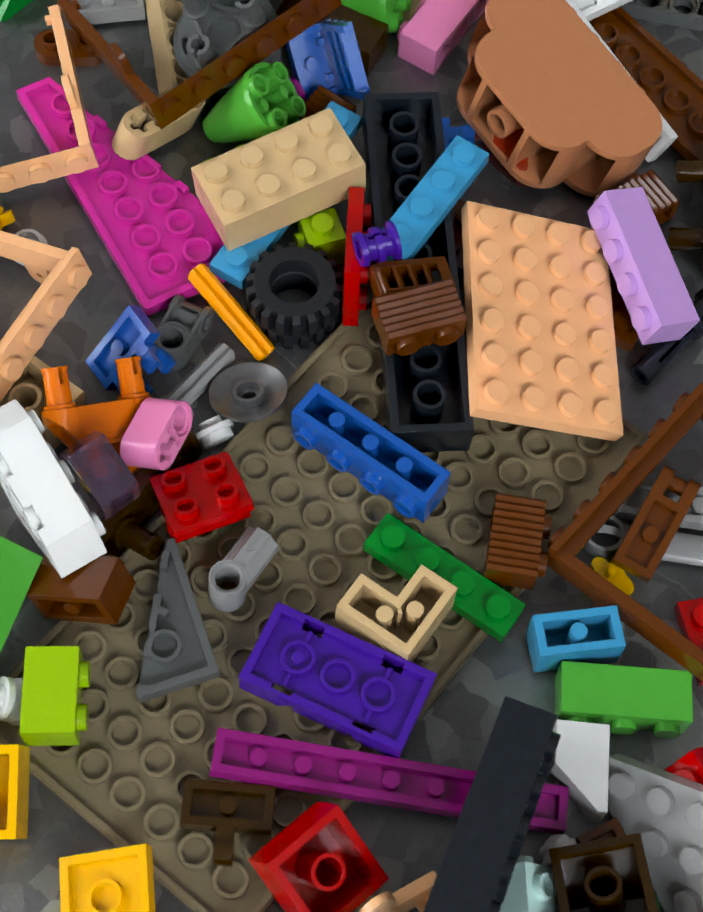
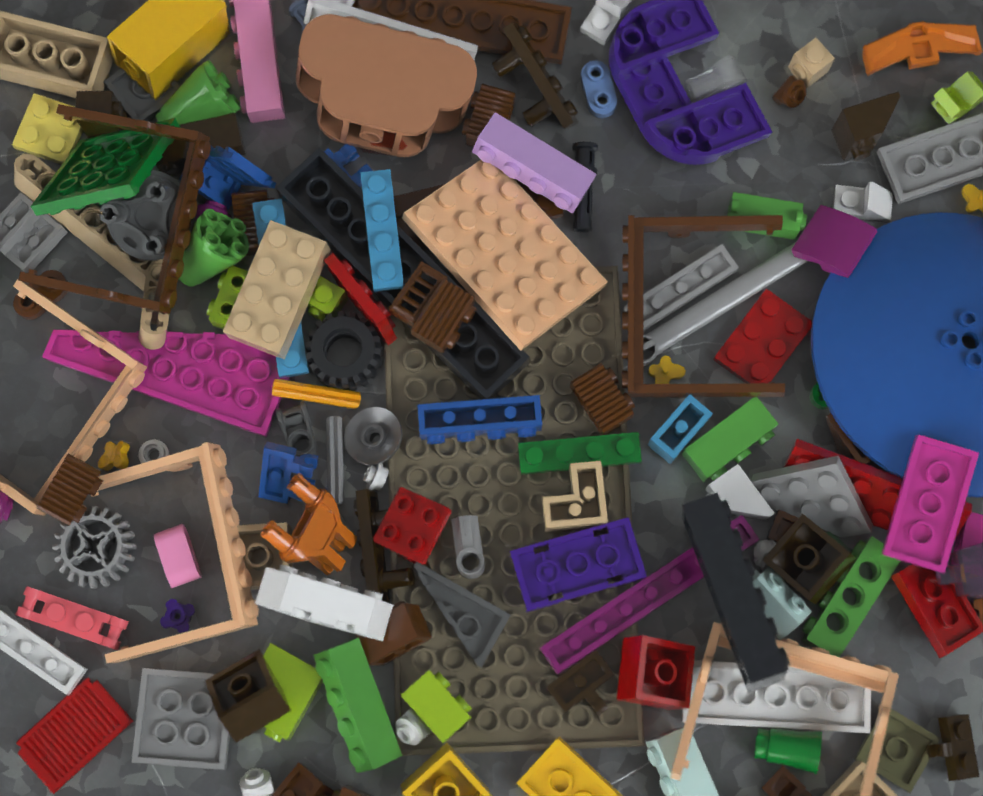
camera: 35 degrees left, 15 degrees up
clear purple torso [59,431,140,521] -> none
bright pink beam [120,398,193,471] -> none
dark purple bush [352,220,402,267] -> none
reddish brown plate [610,465,701,583] -> none

